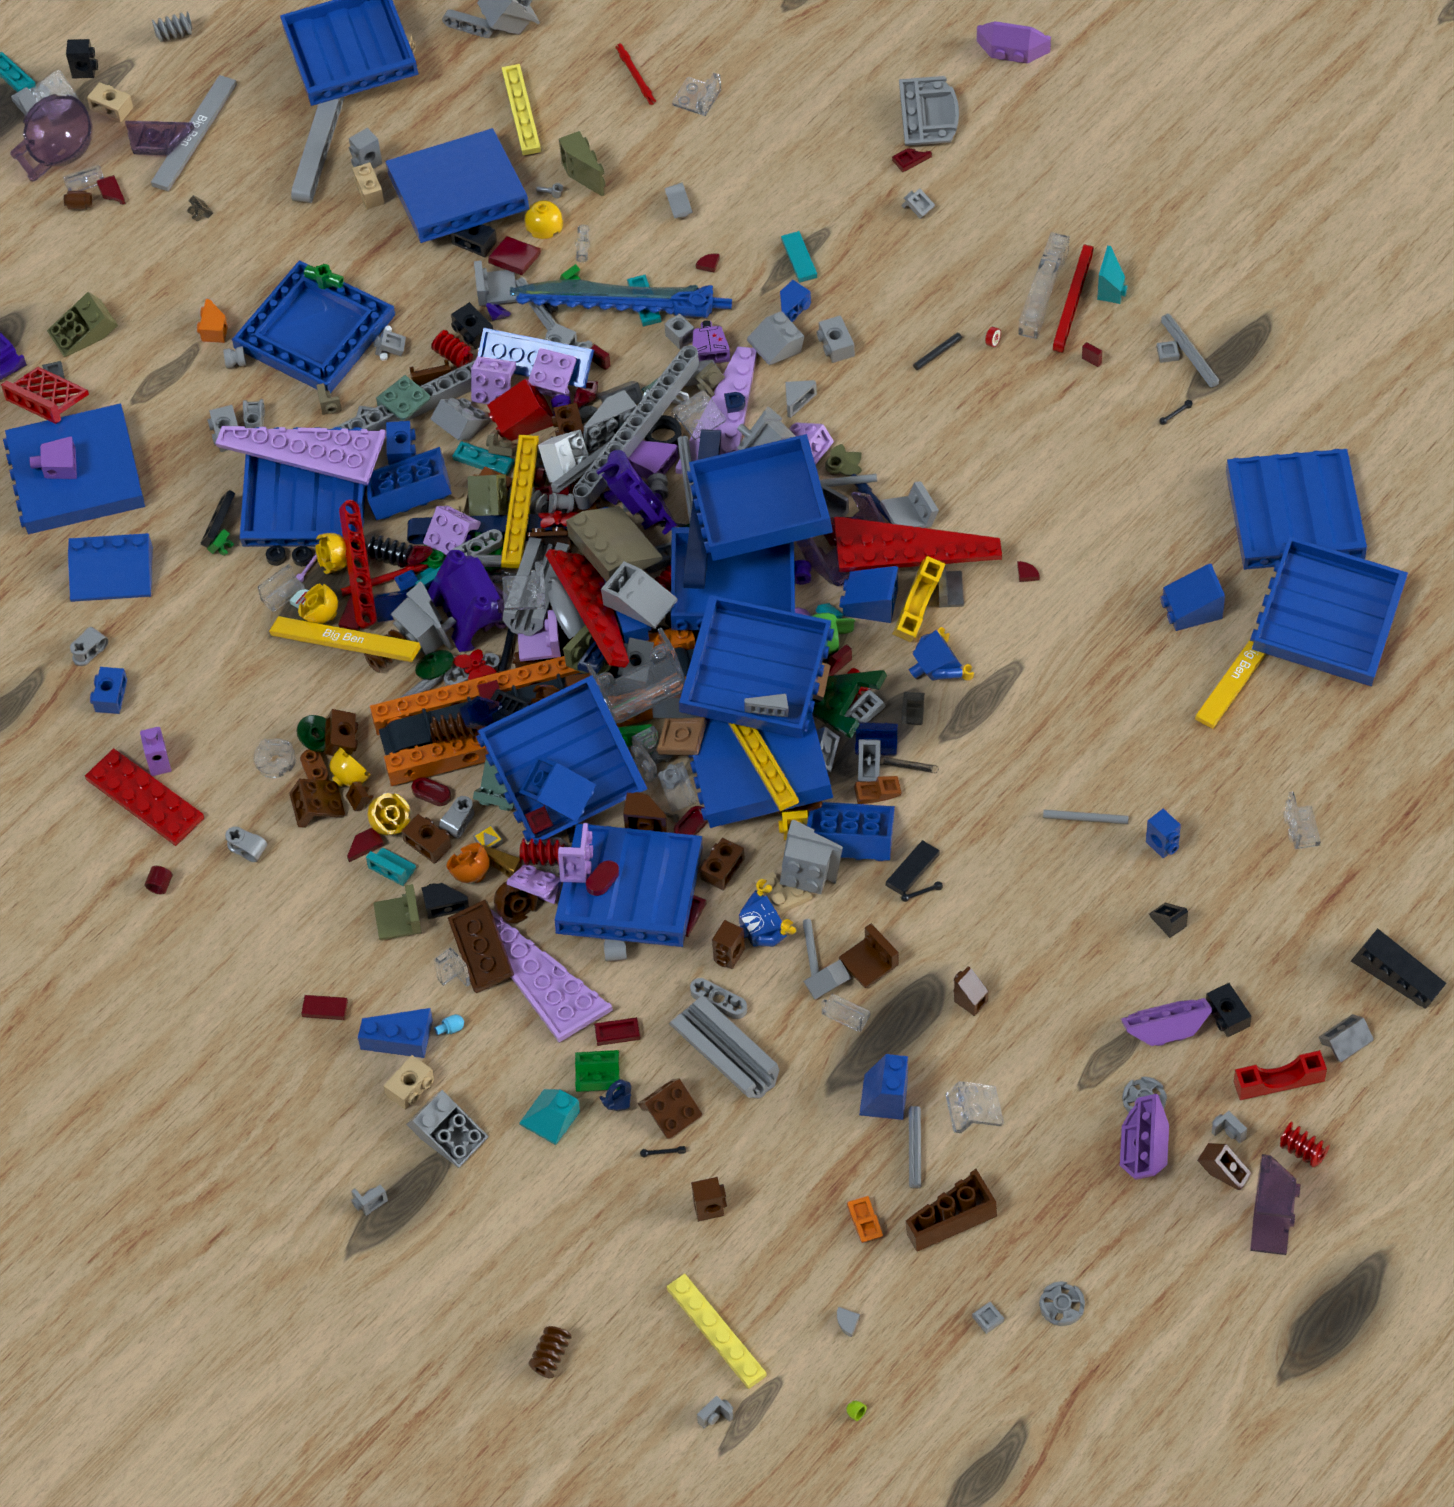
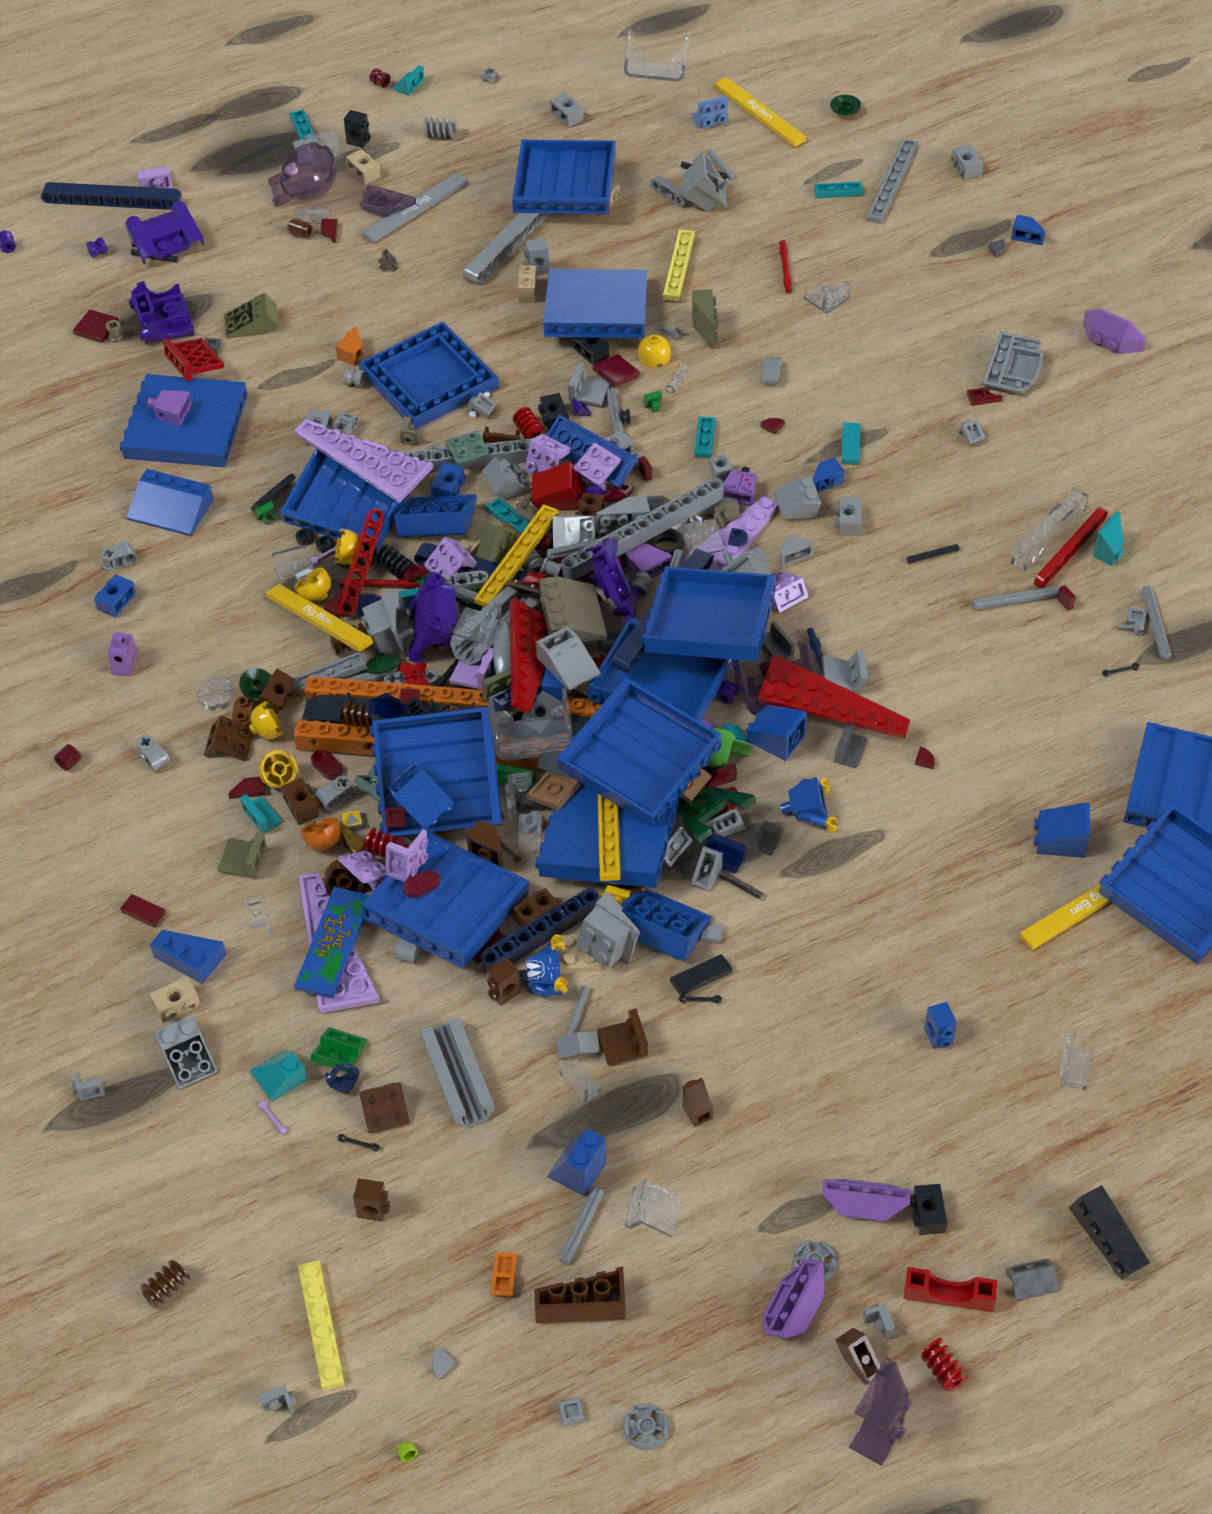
camera: 20 degrees right, 5 degrees down
red plate [85,748,204,846] -> none
green axle [304,264,344,290] -> none
reddish brown tile [346,782,374,811] -> none
blue tile [394,570,418,591] -> none
black slope [421,883,469,919] -> none
medium azure cylinder [434,1014,464,1035] -> none
reddish brown tile [448,900,514,993] -> none
piece [510,279,732,319] -> none
dark red tile [594,1017,640,1046] -> none
dark red tile [674,806,708,835] -> none
light grey beam [690,978,747,1019] -> none
light grey slope [744,694,788,717] -> none
light grey bar [820,474,877,487] -> none
olive plate [825,444,862,476] -> none
dark orange slope [854,776,902,804] -> none
yellow arch [892,556,946,642] -> none
red tile [985,326,1001,347] -> none
light grey bar [1043,810,1128,824] -> none
black slope [1149,902,1188,938] -> none
none -> lavender hinge [259,1101,287,1134]
none -> light grey tile [294,652,368,696]
none -> blue tile [294,887,370,999]
none -> dark blue beam [481,888,599,974]
none -> light grey tile [701,923,723,944]
none -> light grey axle [972,586,1060,610]
none -> light grey hand [1118,621,1144,636]

